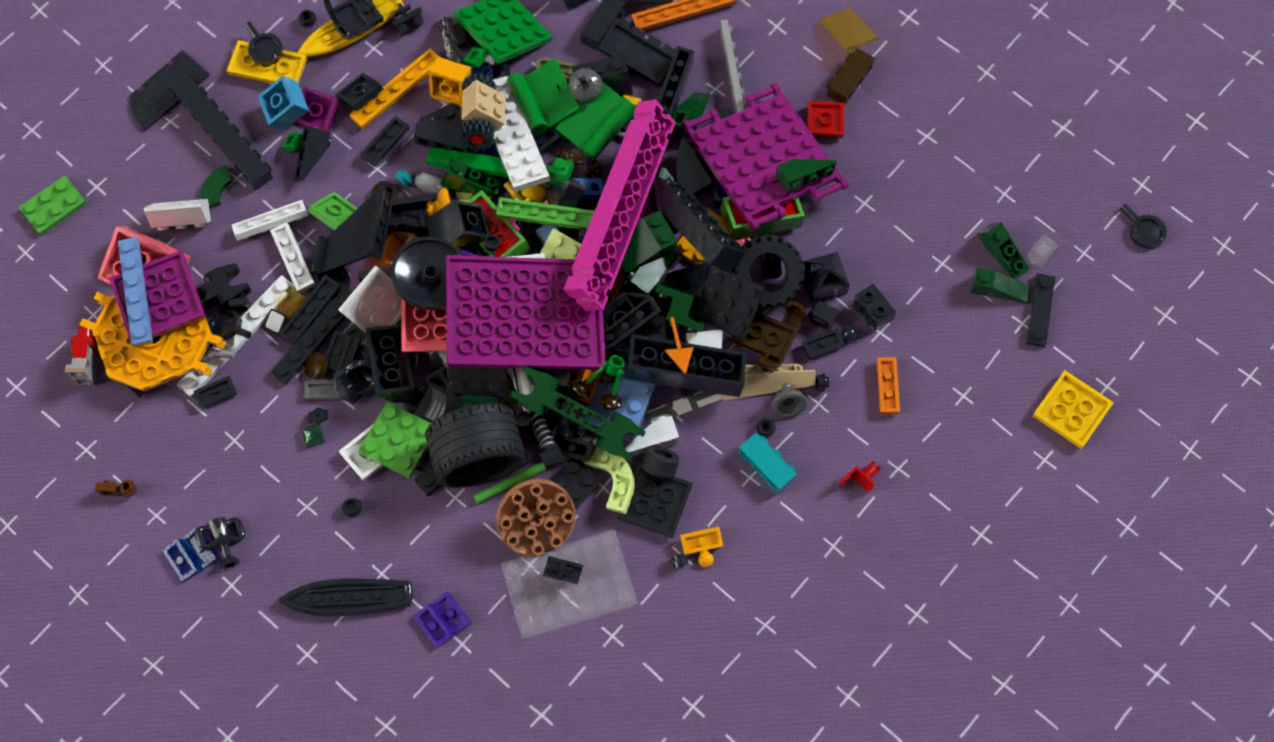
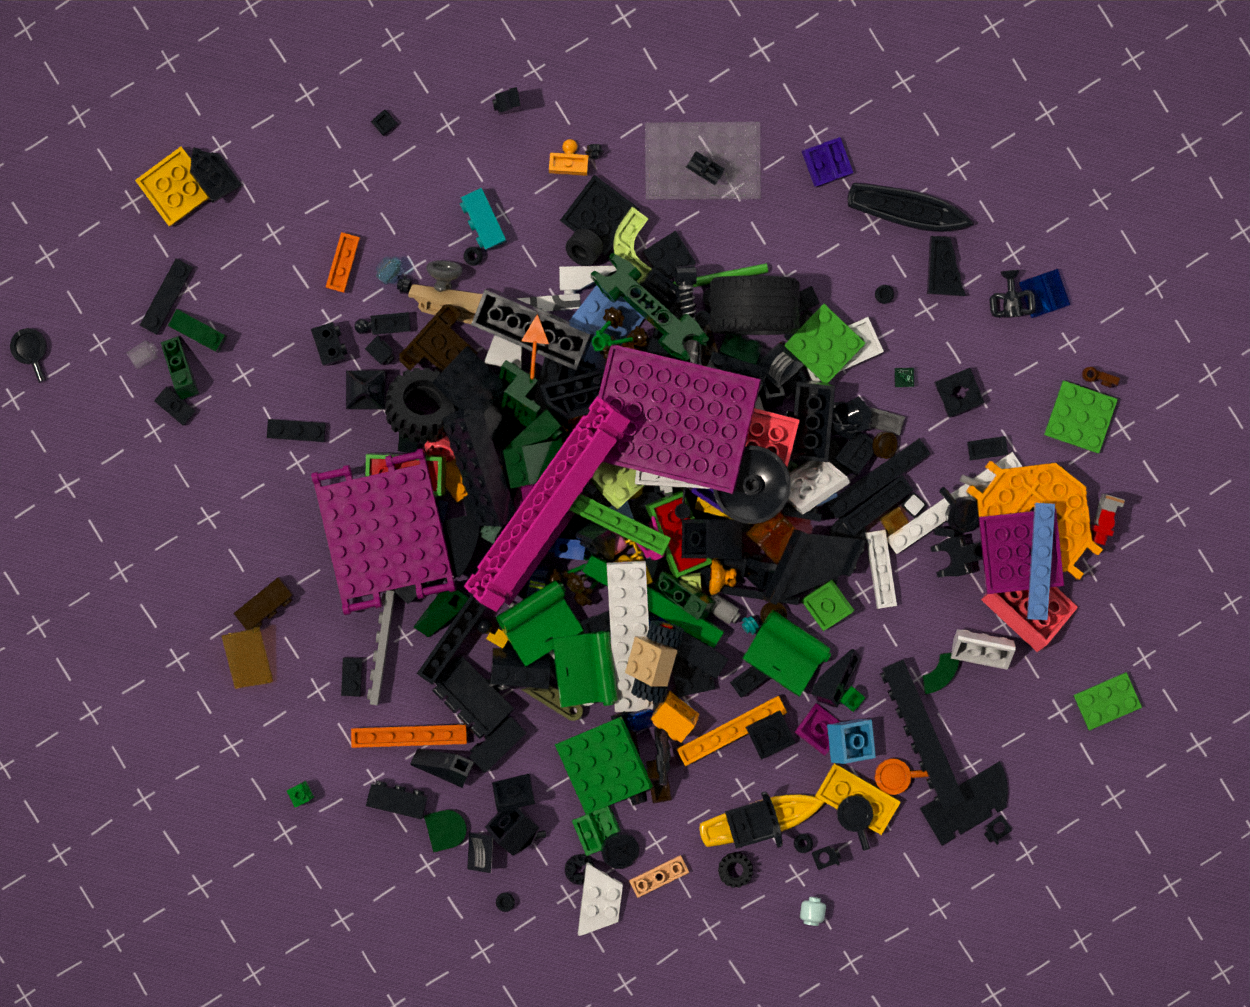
camera: 160 degrees left, 20 degrees up
white plate [232,200,308,241] -> none
black plant [307,408,329,424] -> none
black hips [390,3,424,35] -> none
green plate [463,47,488,68] -> none
nougat bracket [496,479,576,556] -> none
green plate [549,157,575,181] -> none
dark grey hair [568,68,602,103] -> none
dark green slope [775,158,837,193] -> none
red plate [807,101,844,138] -> none
red bracket [838,461,881,493] -> none
none -> black plate [154,386,196,426]
none -> black tile [190,147,242,203]
none -> black plate [267,419,326,442]
none -> black plate [341,657,362,697]
none -> black tile [370,109,398,137]
none -> clear light blue head [375,256,404,285]
none -> black arch [492,87,522,115]
none -> dark blue leg [526,565,548,598]
none -> green door [742,610,831,697]
none -> black bracket [812,845,842,870]
none -> orange piece [874,758,928,795]
none -> black wing [927,236,966,297]
none -> black brick [934,368,985,418]
none -> black bracket [983,815,1012,845]
none -> bright green plate [1044,381,1118,454]

